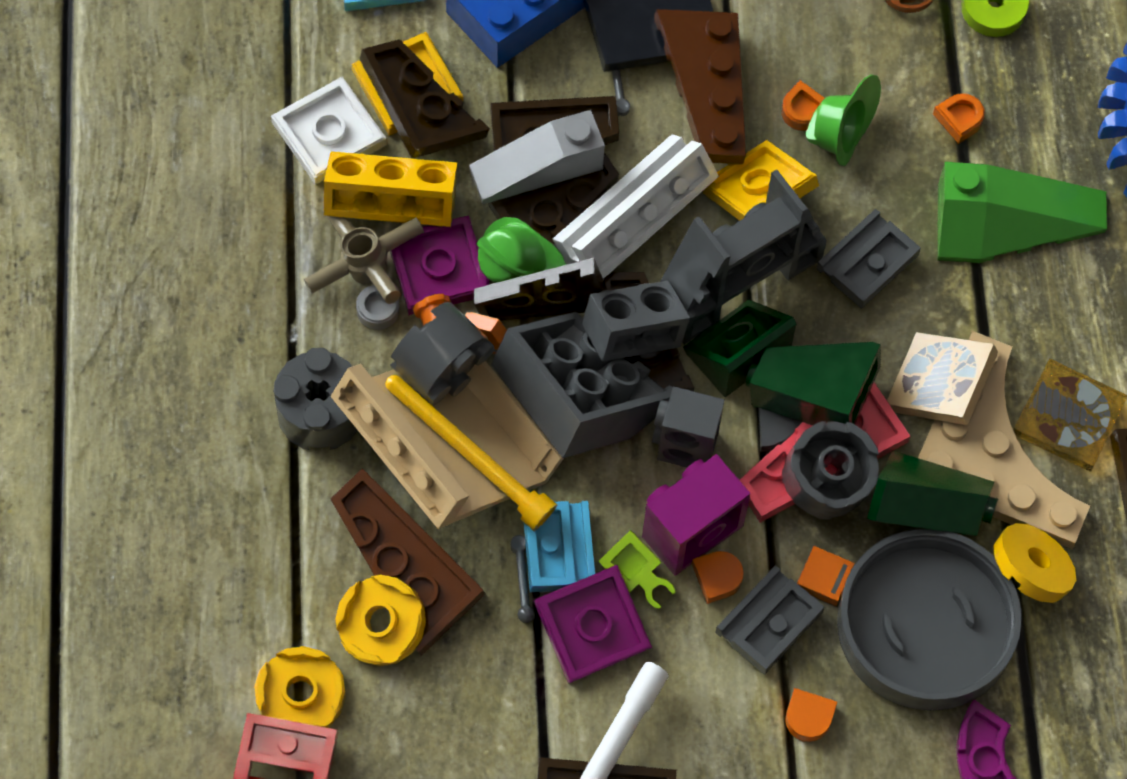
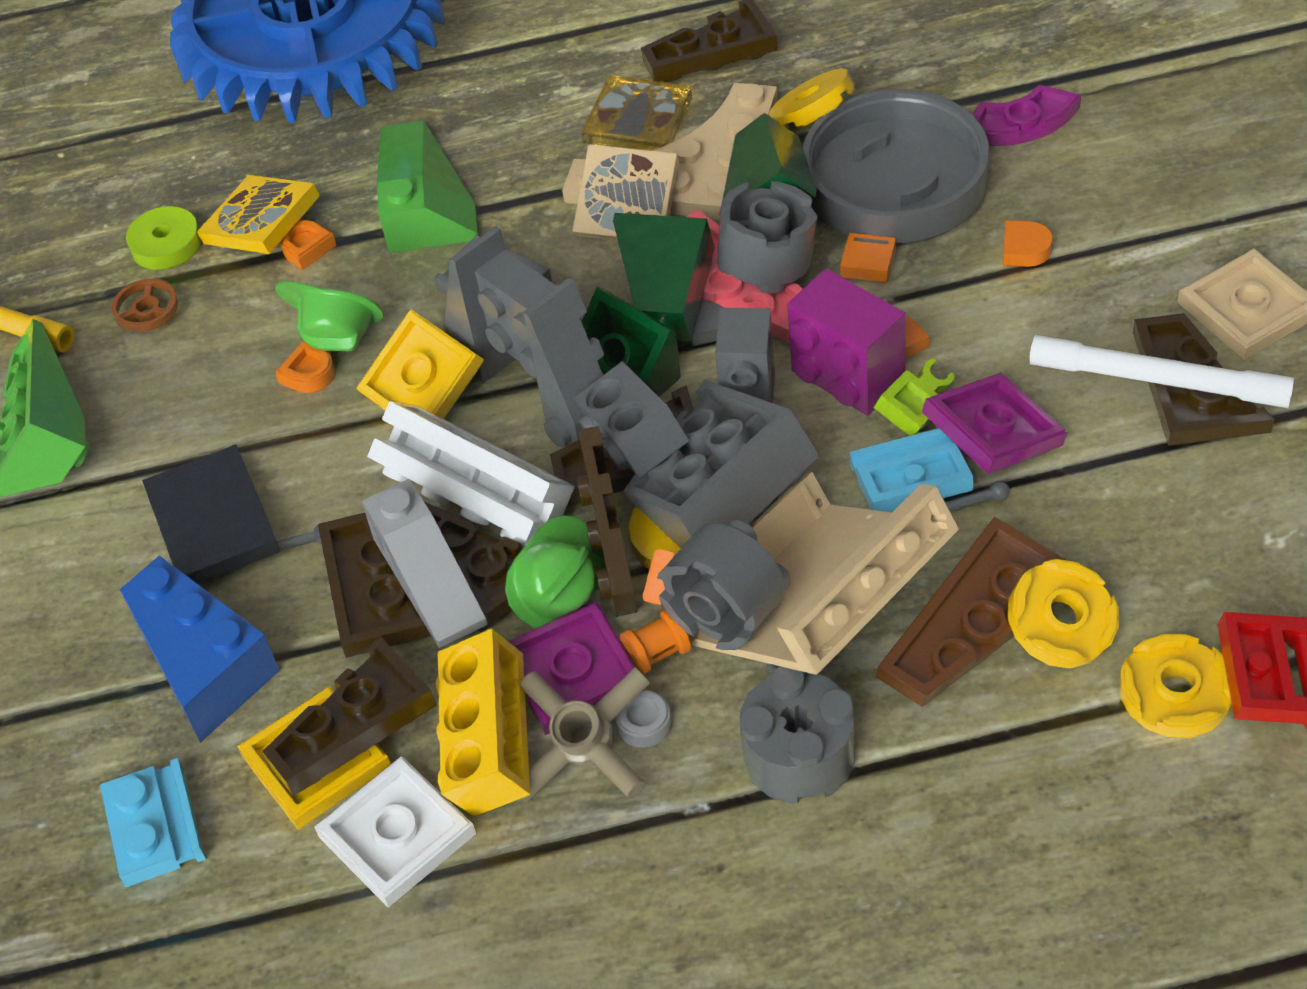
camera: 90 degrees left, 15 degrees down
yellow piece [385,375,558,531] -> none
reddish brown wing [654,9,746,164] -> none
dark grey plate [715,565,825,675] -> none
none -> yellow tile [197,175,320,254]

